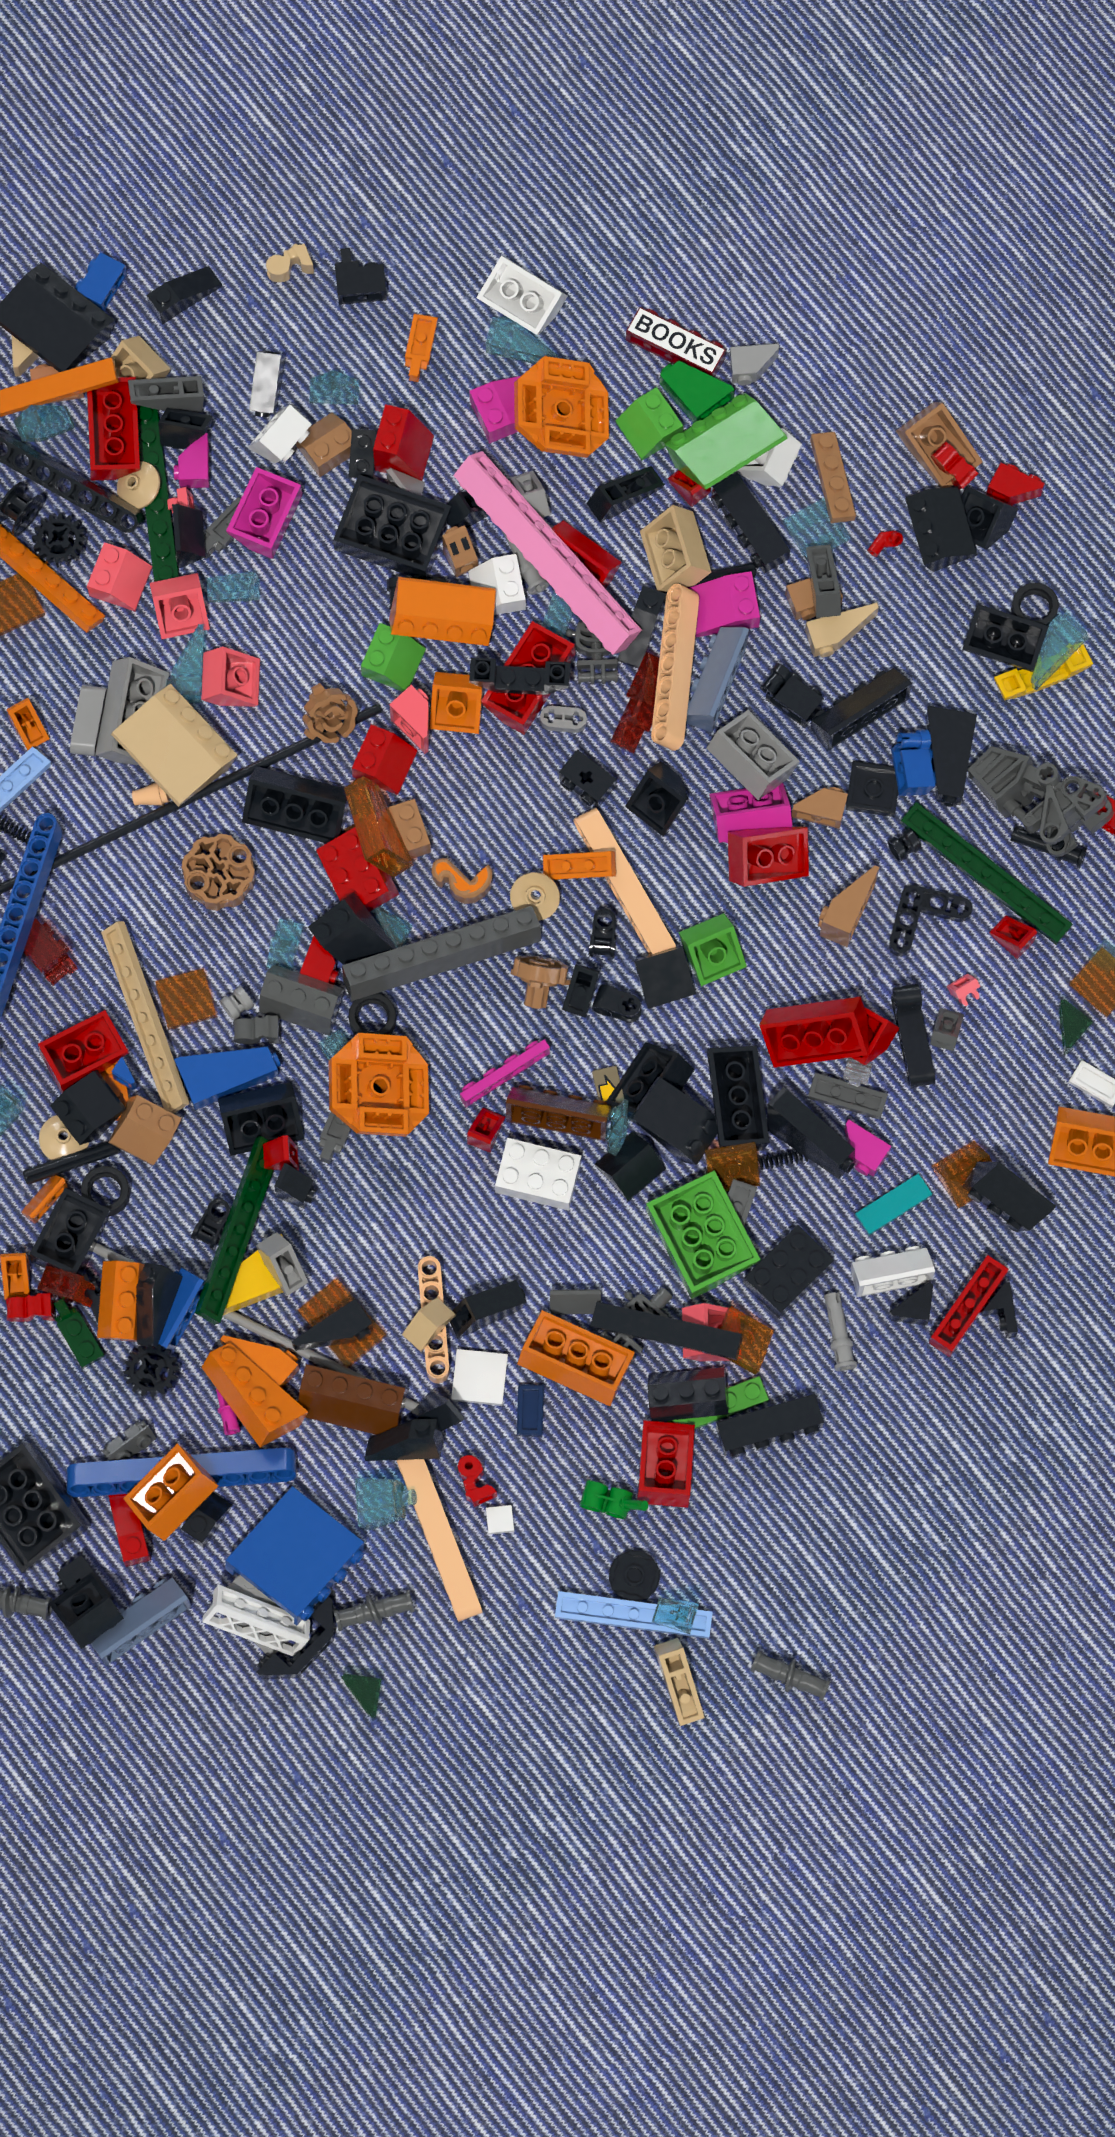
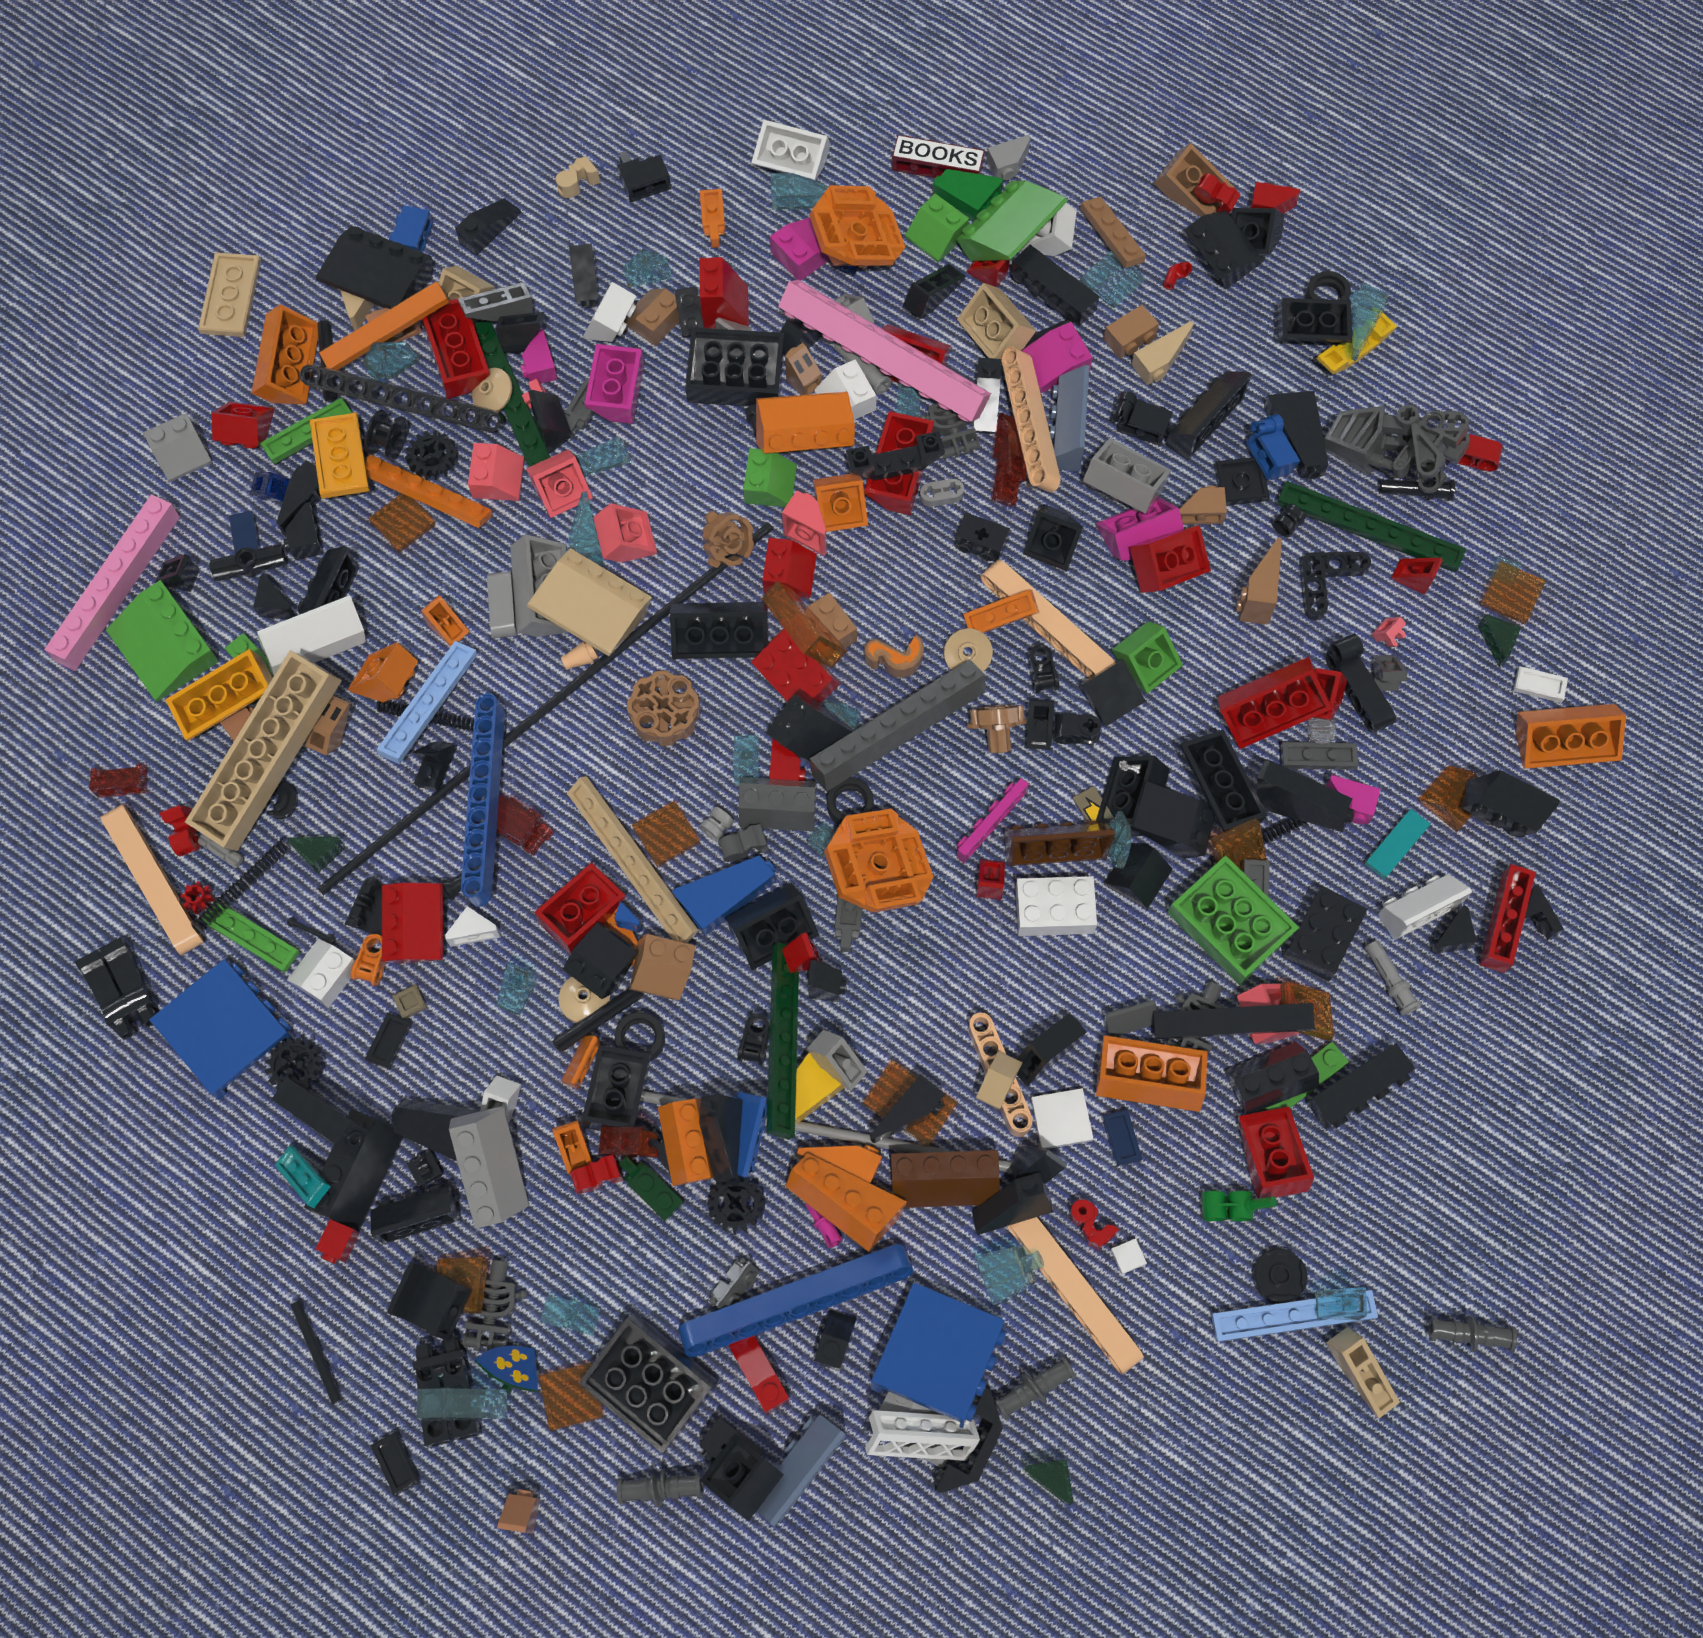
camera: 15 degrees left, 5 degrees down
orange slope [123,1443,218,1541] -> none
dark grey slope [806,544,841,618] -> none

